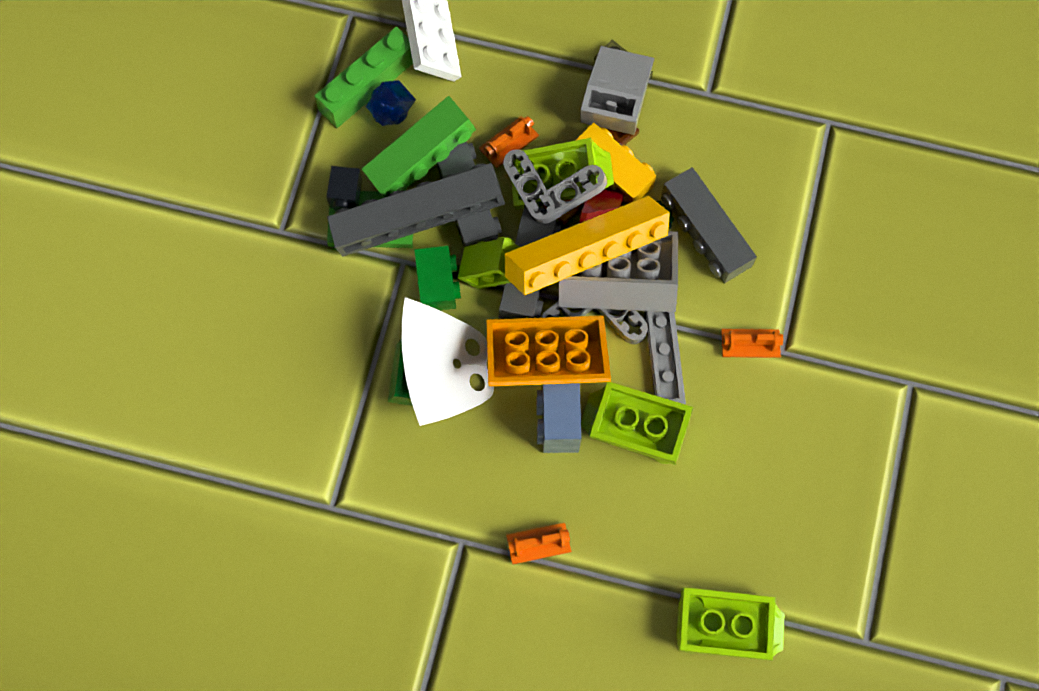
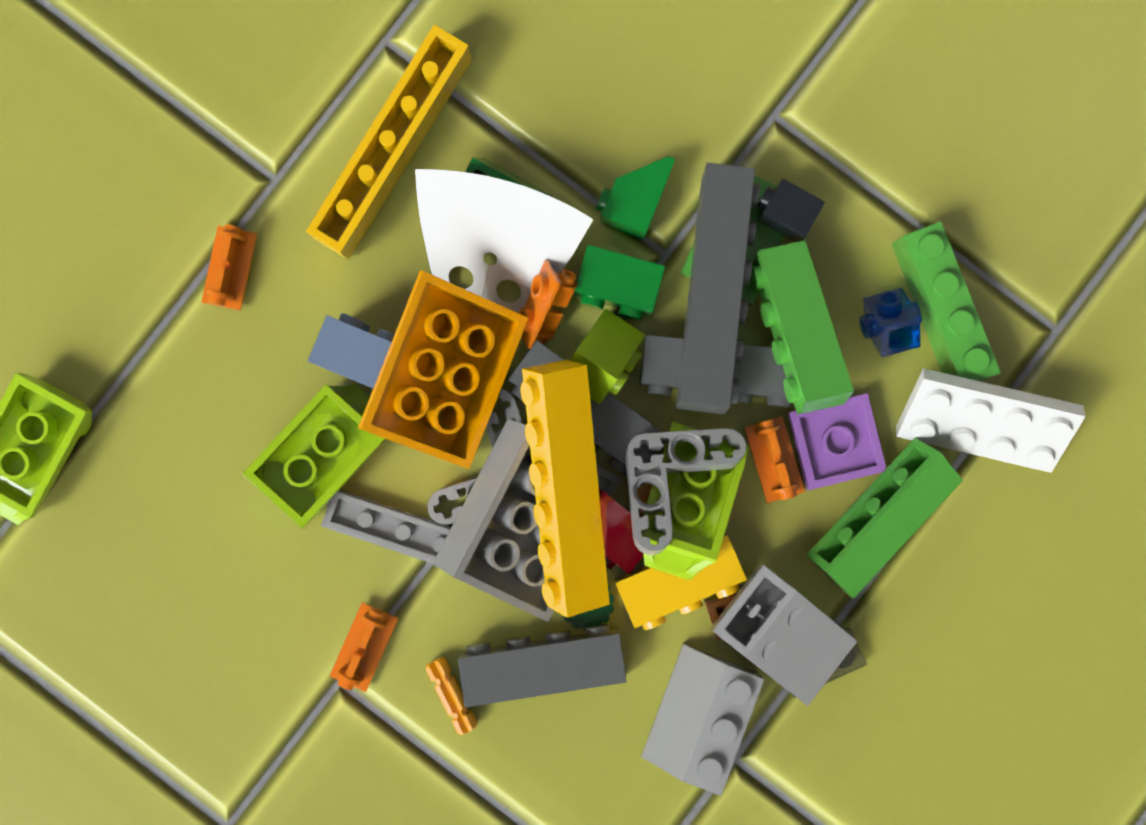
camera: 110 degrees right, 15 degrees up
none -> yellow brick [306,24,472,260]
none -> light orange axle [426,657,477,735]
none -> orange hinge [518,260,577,349]
none -> green slope [596,156,675,240]
none -> light grey slope [641,643,764,796]
none -> medium lavender plate [787,393,886,490]
none -> bright green brick [806,438,963,599]

